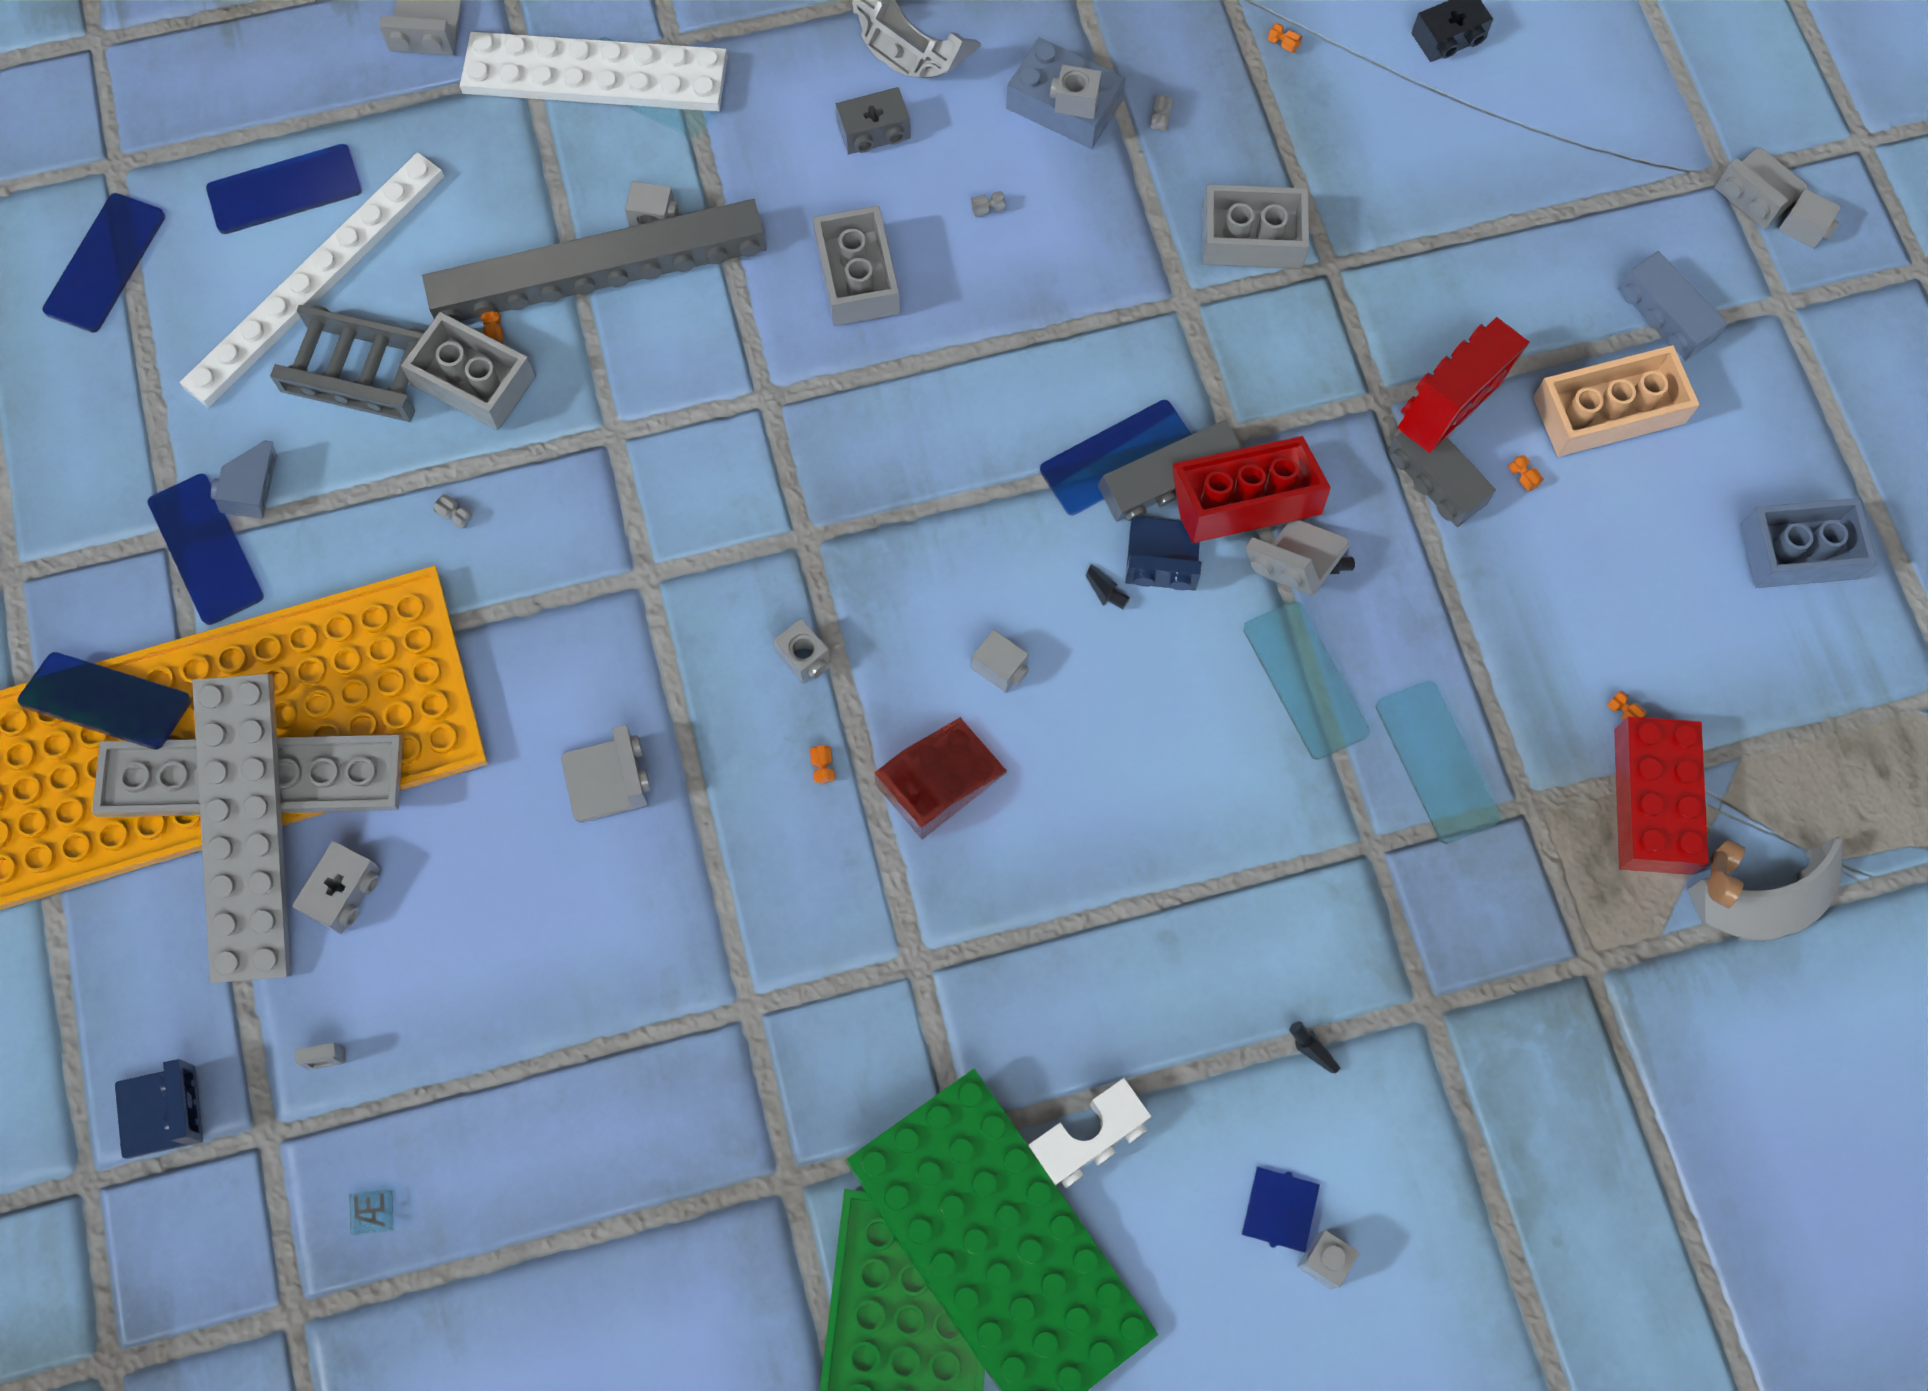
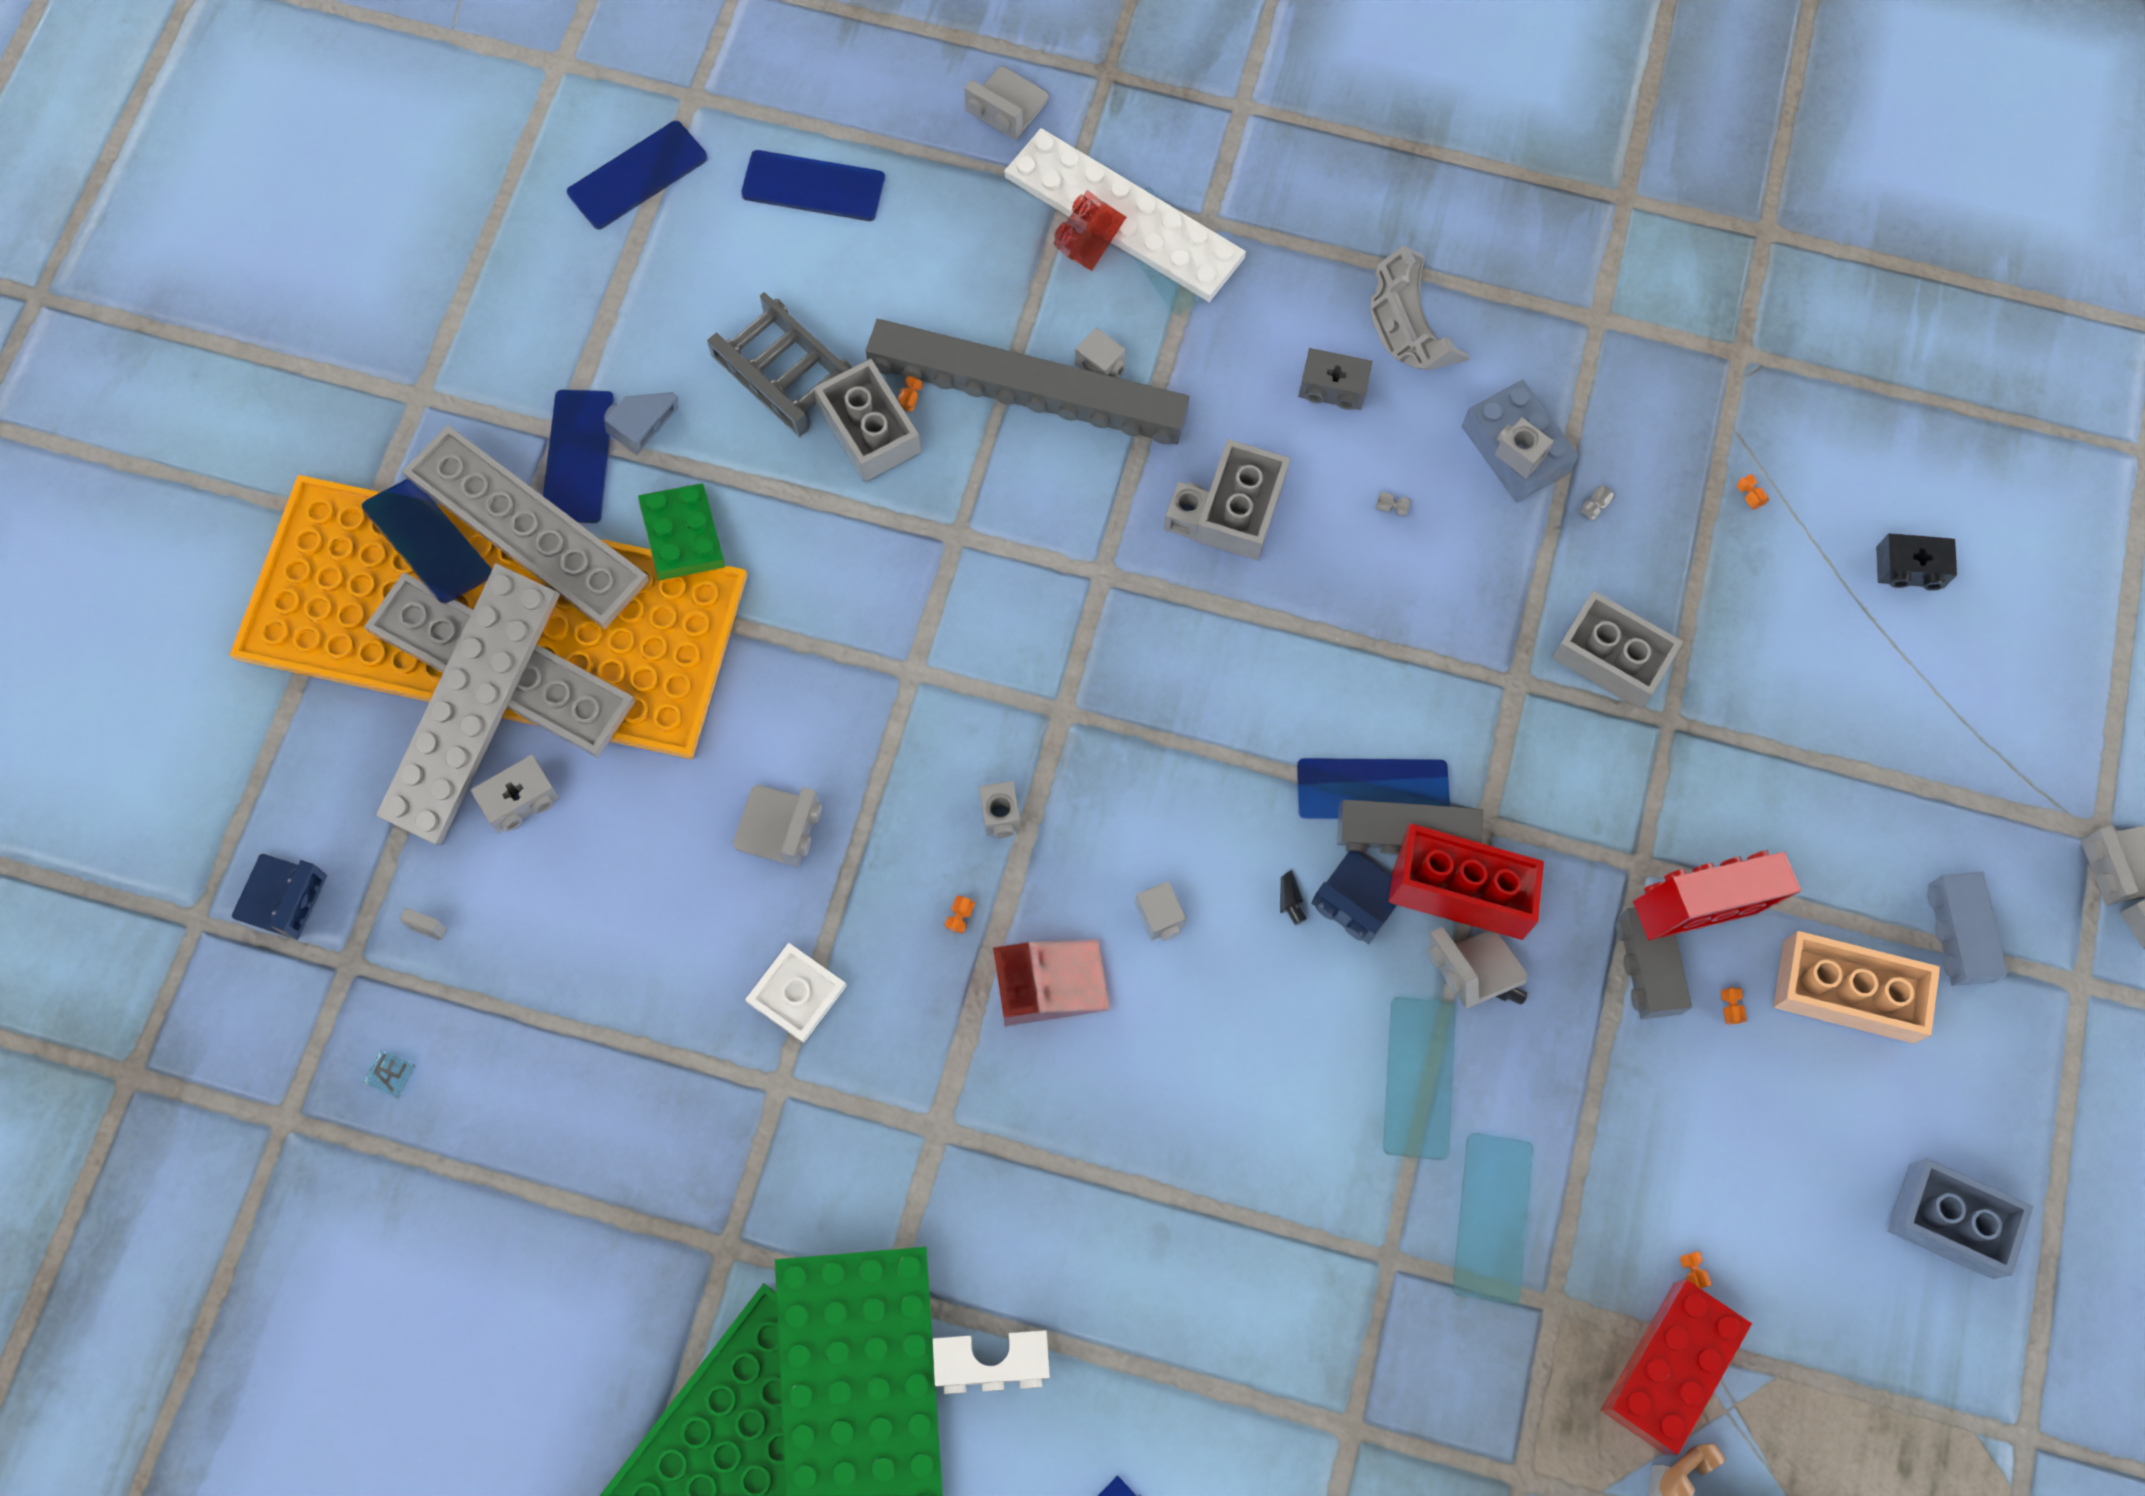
camera: 30 degrees right, 0 degrees up
white plate [179,152,445,408] -> none
light grey piece [434,494,472,529] -> none
black bar [1289,1021,1341,1074] -> none
none -> light grey plate [402,425,650,630]
none -> green plate [637,483,725,581]
none -> white plate [745,943,847,1043]
none -> clear red bracket [1053,190,1127,271]
none -> light grey brick [1164,482,1209,540]

